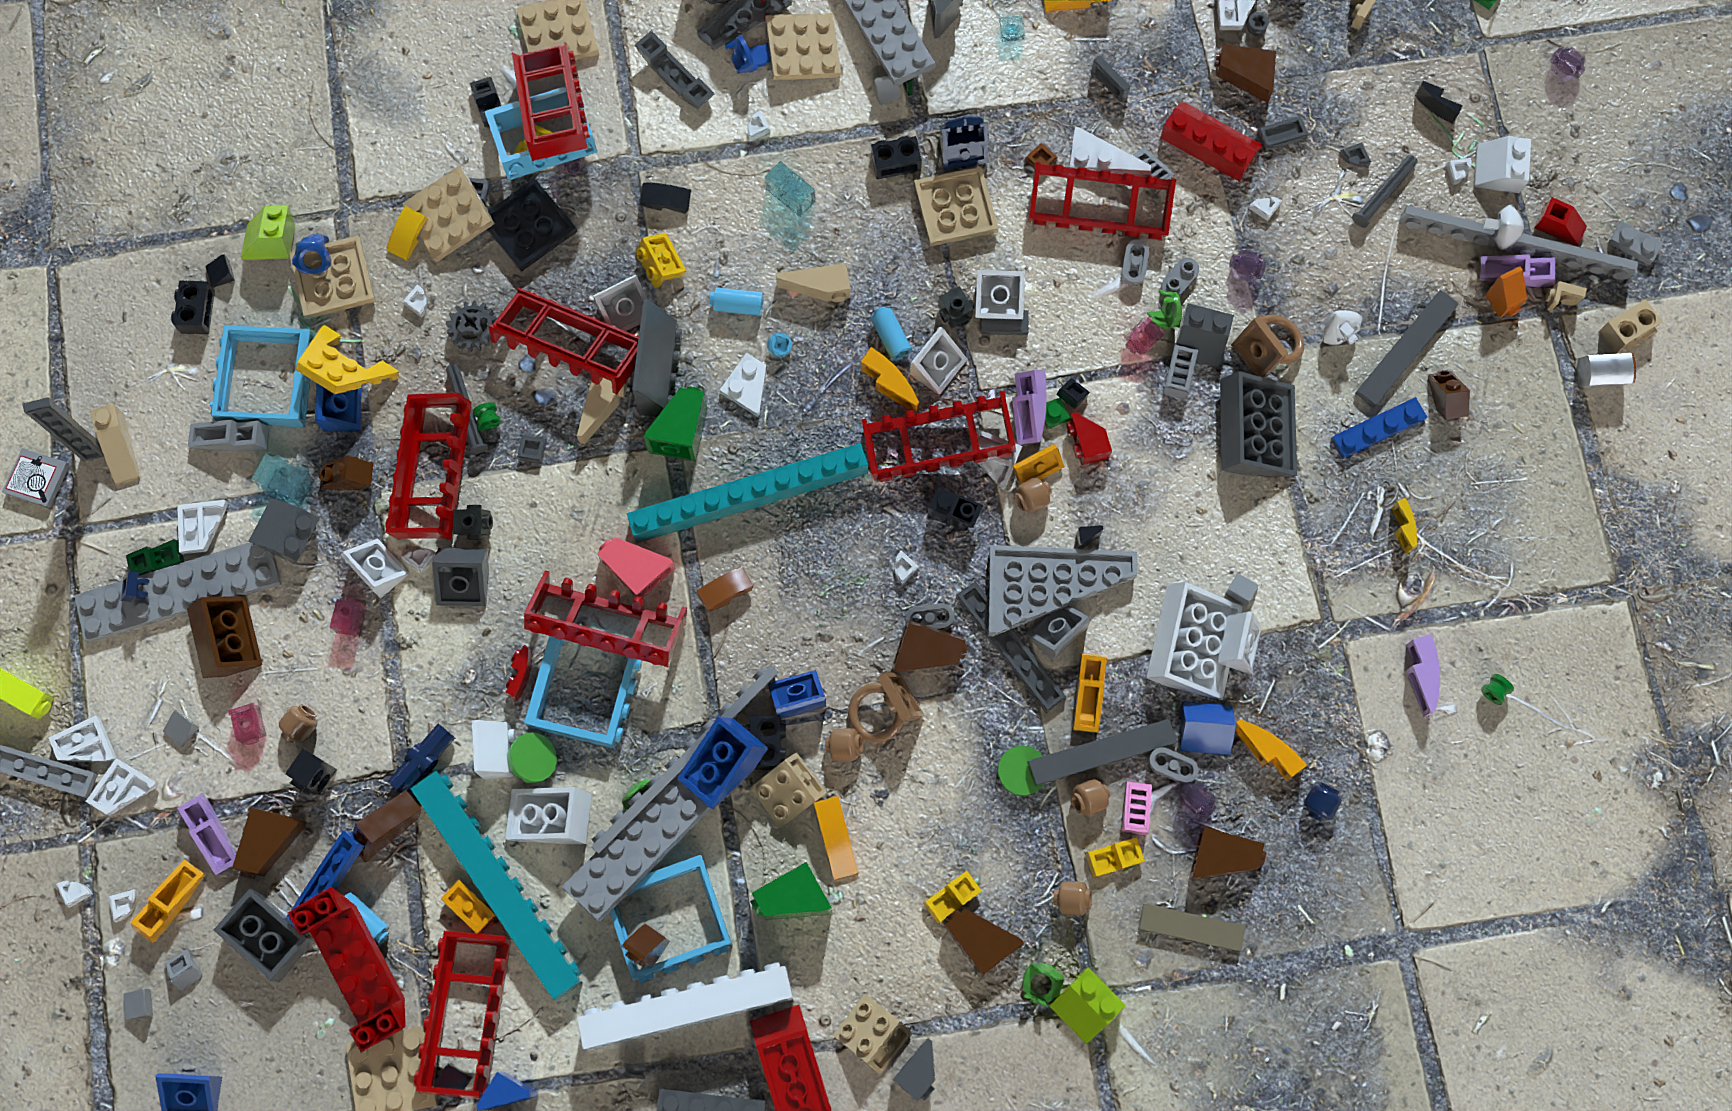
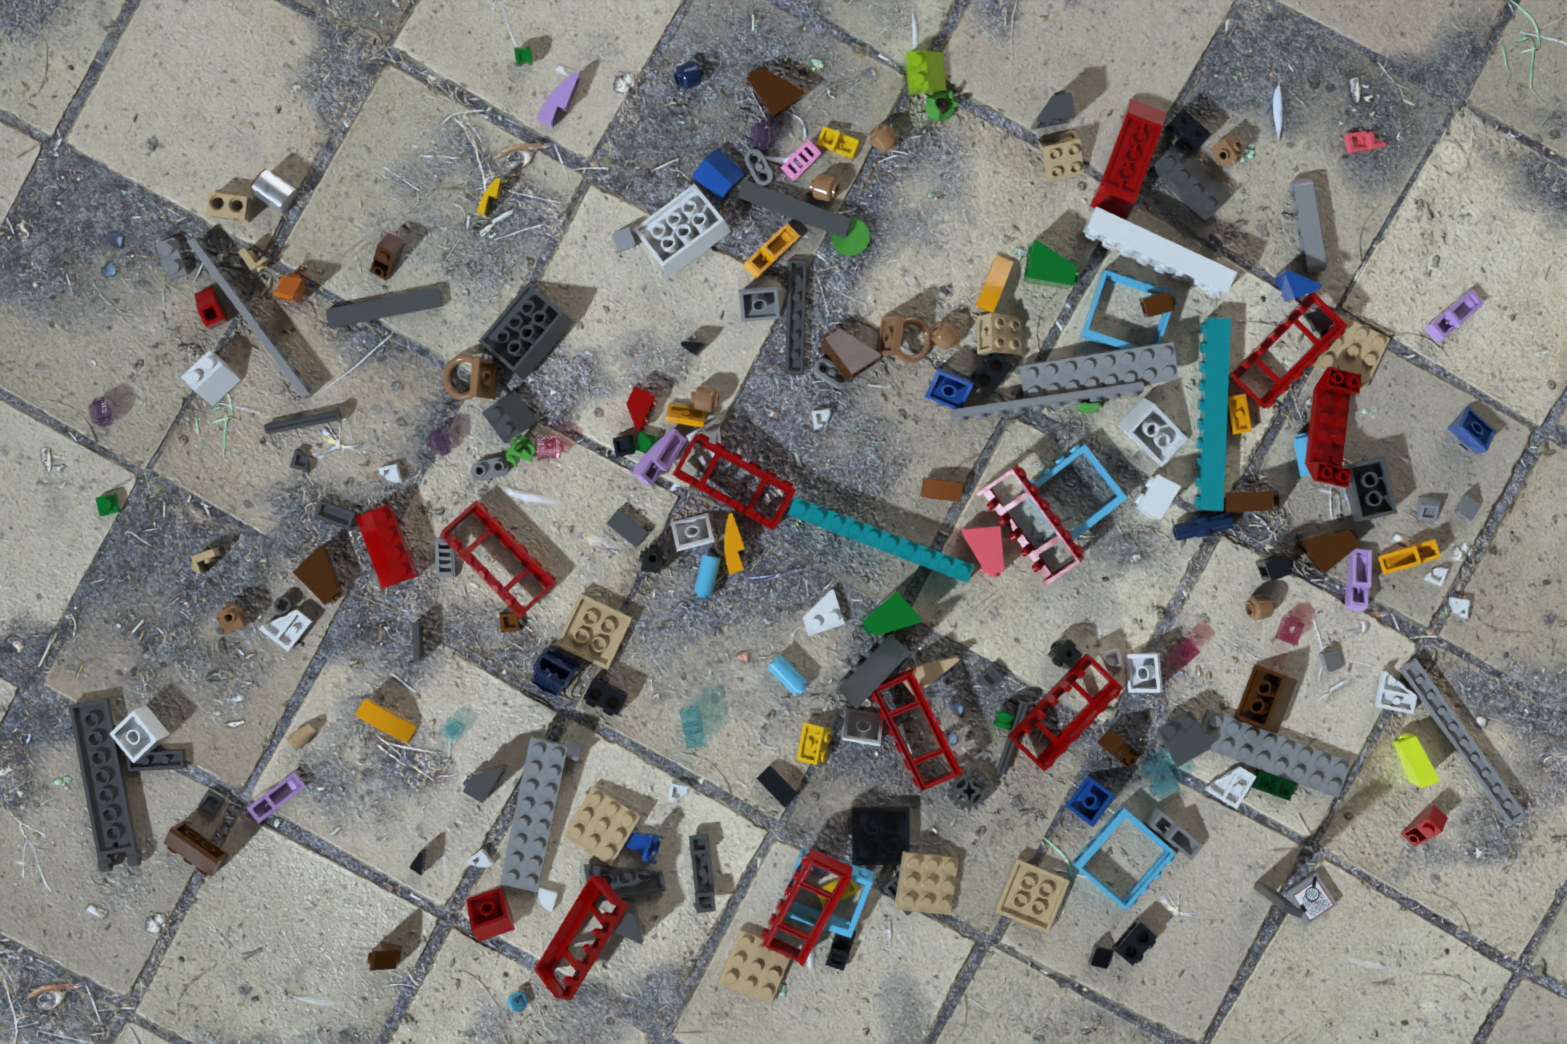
camera: 150 degrees left, 15 degrees up
white wing [86,758,159,816] -> none
tan slope [90,403,140,485] -> none
dark blue tile [120,571,150,602] -> none
lime slope [240,205,295,260] -> none
blue plate [287,830,365,920] -> none
blue hair [292,234,332,274] -> none
yellow wing [295,325,399,394] -> none
yellow slope [386,205,428,261] -> none
white tile [402,284,428,318] -> none
dark grey slope [432,548,489,606] -> none
red slope [505,645,532,702] -> none
bright green tile [507,732,557,783] -> none
blue slope [677,716,768,809] -> none
medium azure tile [767,332,792,357] -> none
tan slope [776,263,850,302] -> none
yellow slope [923,871,982,924] -> none
black slope [927,487,983,528] -> none
reddish brown slope [944,909,1024,976] -> none
white slope [975,270,1025,319] -> none
light grey wing [988,545,1137,636] -> none
white wing [1069,127,1151,175] -> none
light grey plate [1121,239,1149,286] -> none
dark tan tile [1138,903,1245,952] -> none
light grey slope [1163,345,1198,399] -> none
white slope [1218,612,1261,674] -> none
light orange slope [1235,719,1307,781] -> none
white piece [1323,310,1362,345] -> none
blue plate [1331,397,1428,459] -> none
black slope [1415,81,1463,124] -> none
white tile [1446,158,1471,185] -> none
lavender slope [1481,255,1555,287] -> none
white piece [1483,205,1524,250] -> none

